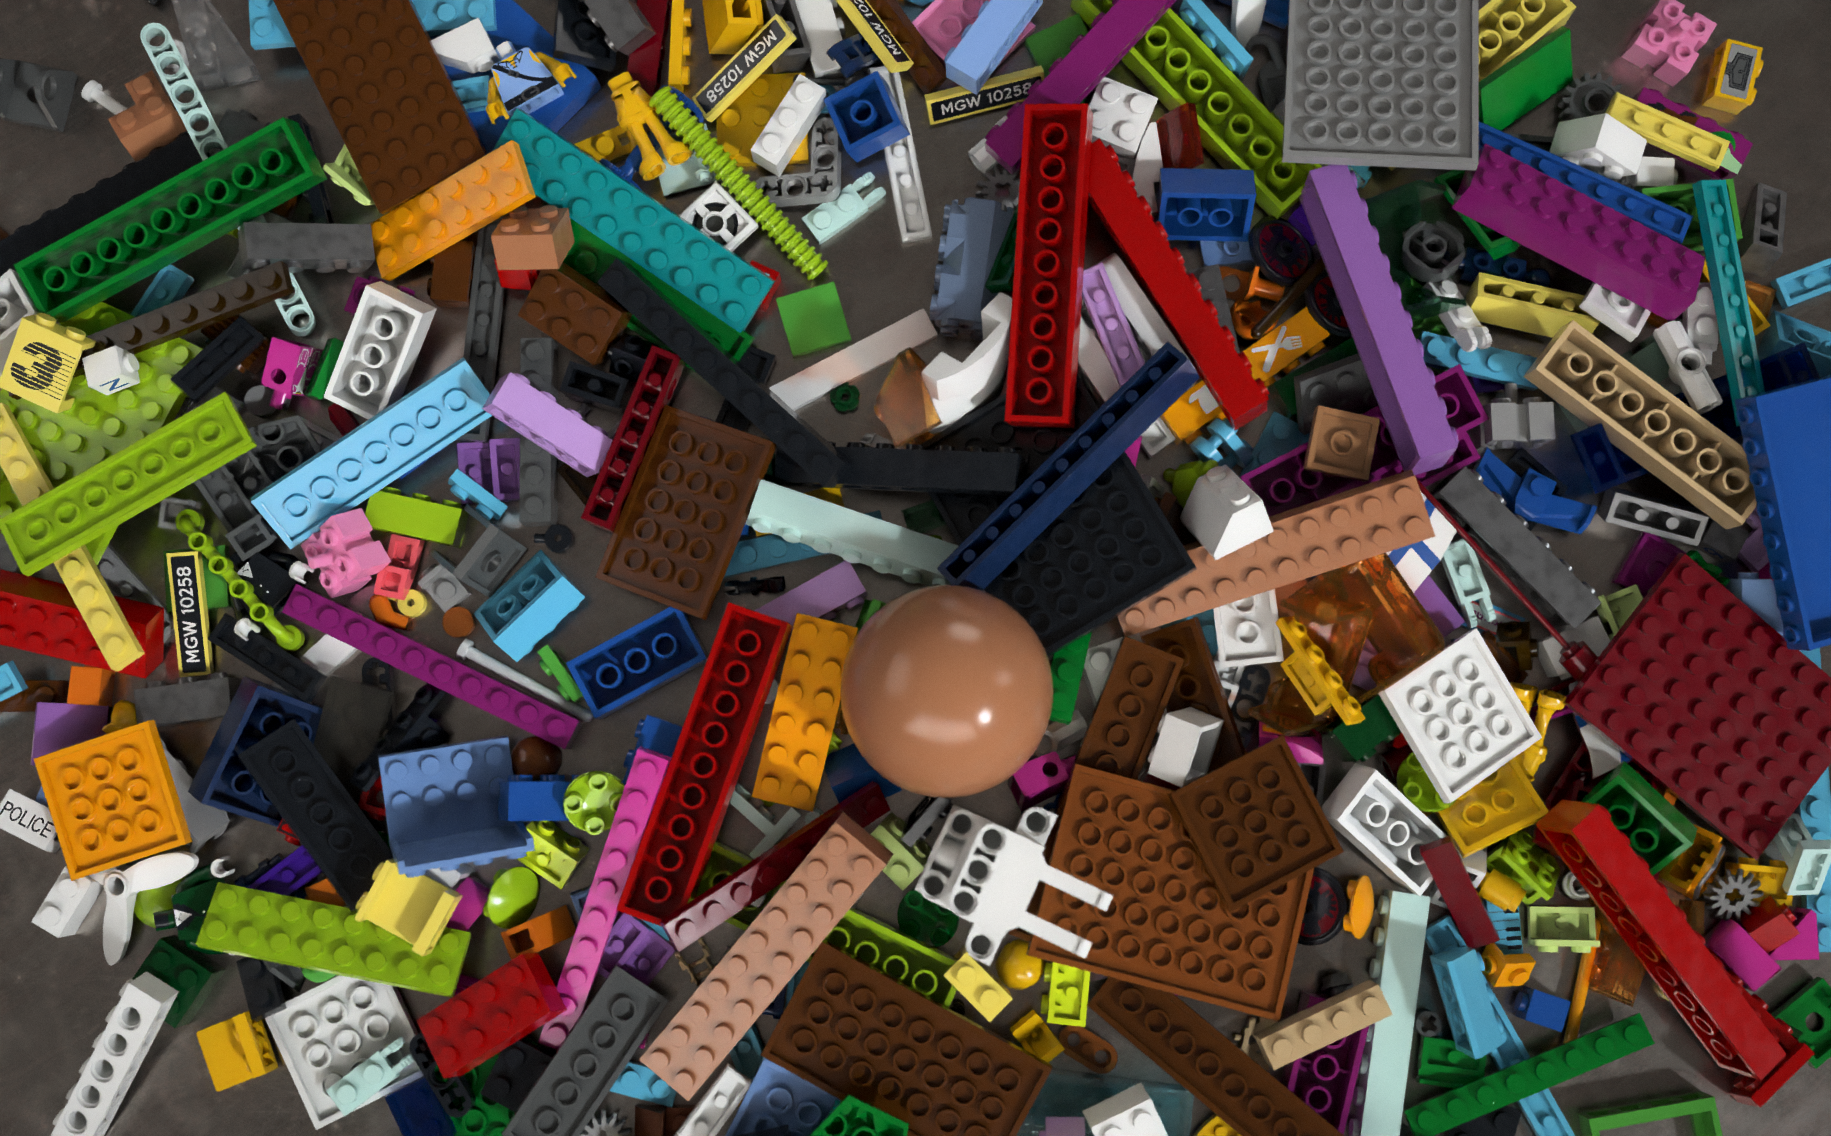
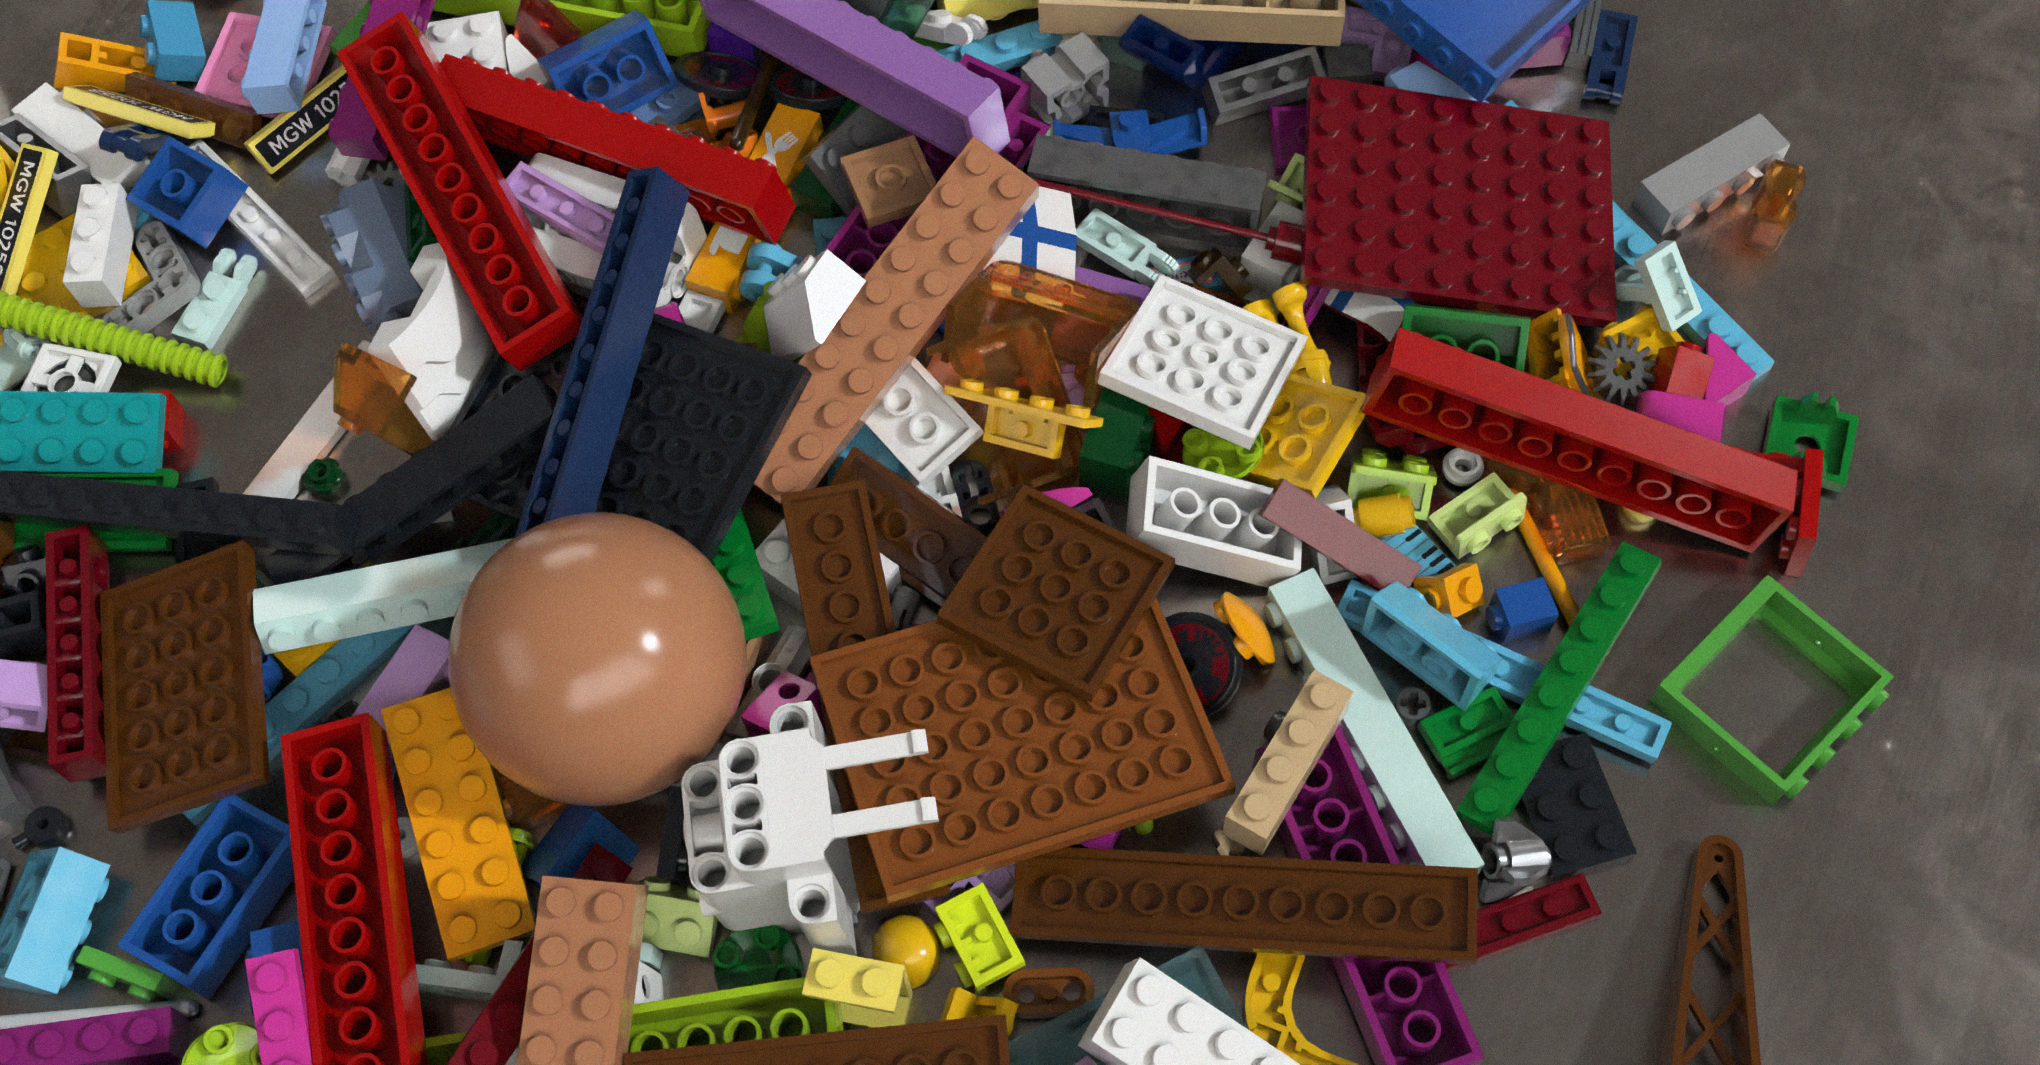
camera: 30 degrees left, 20 degrees down
bright green tile [776,281,852,358] -> none
white piece [1148,707,1224,787] -> none

